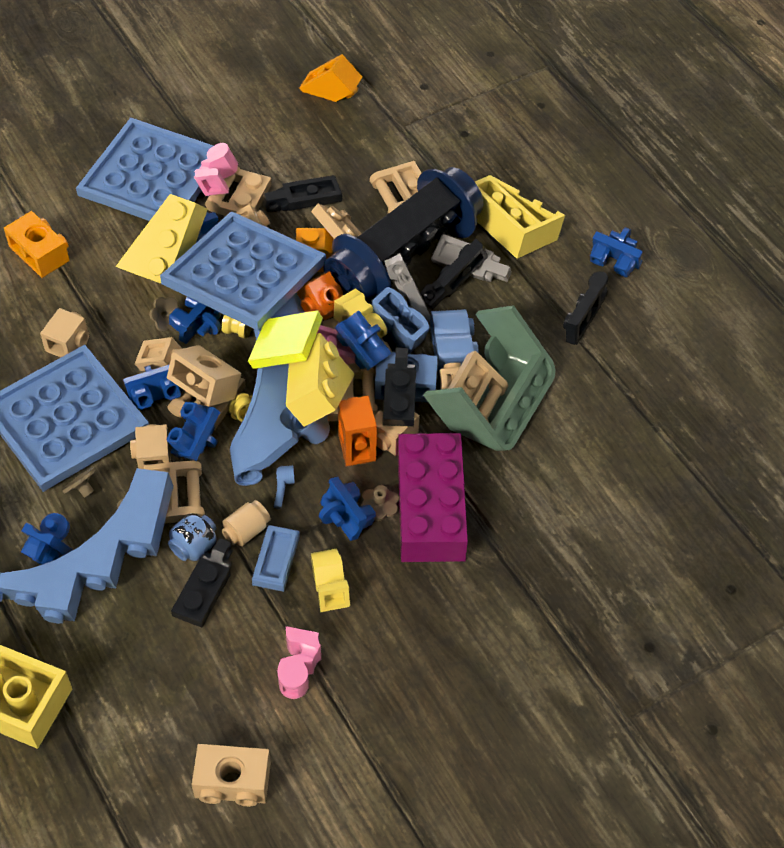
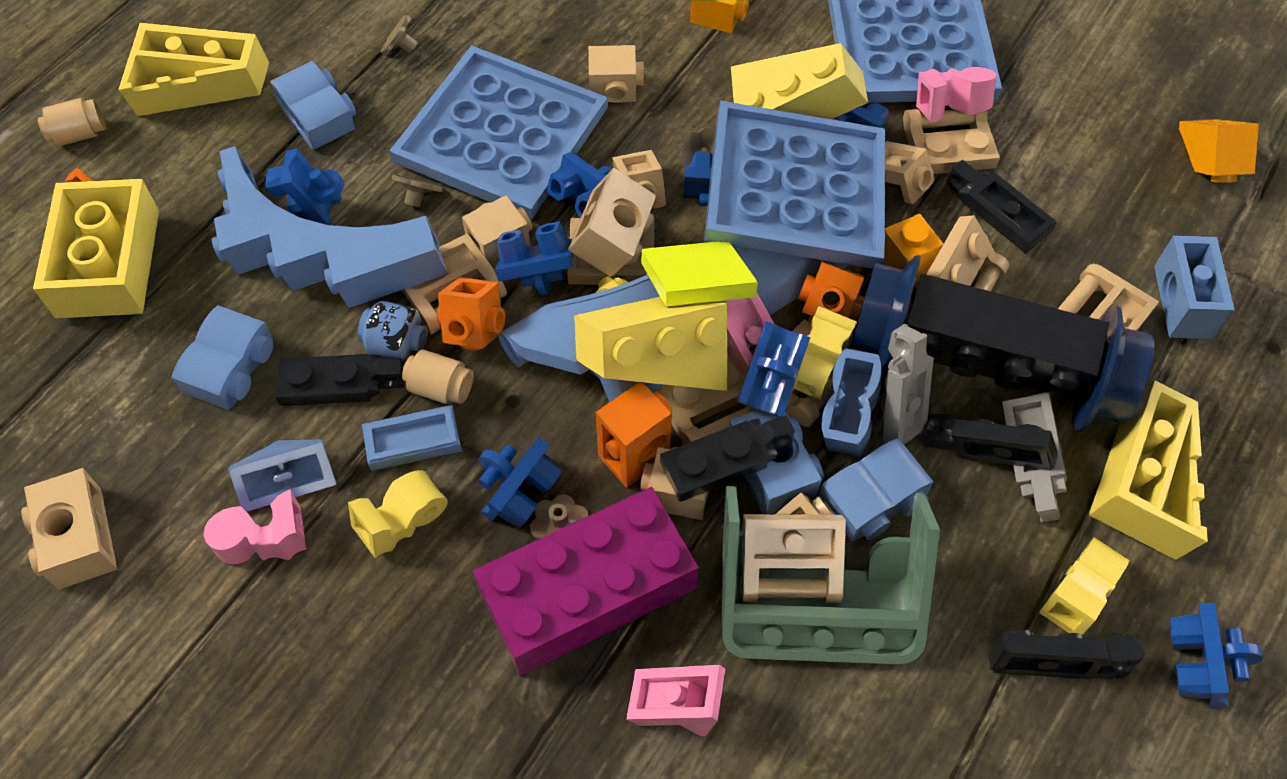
camera: 65 degrees right, 5 degrees up
medium blue hand [274,465,295,509] -> none
none -> medium blue brick [171,305,273,410]
none -> medium blue slope [228,439,336,512]
none -> orange brick [437,277,505,351]
none -> bright pink slope [626,665,725,736]
none -> light yellow leg [1039,537,1129,635]
none -> medium blue brick [1154,236,1234,339]

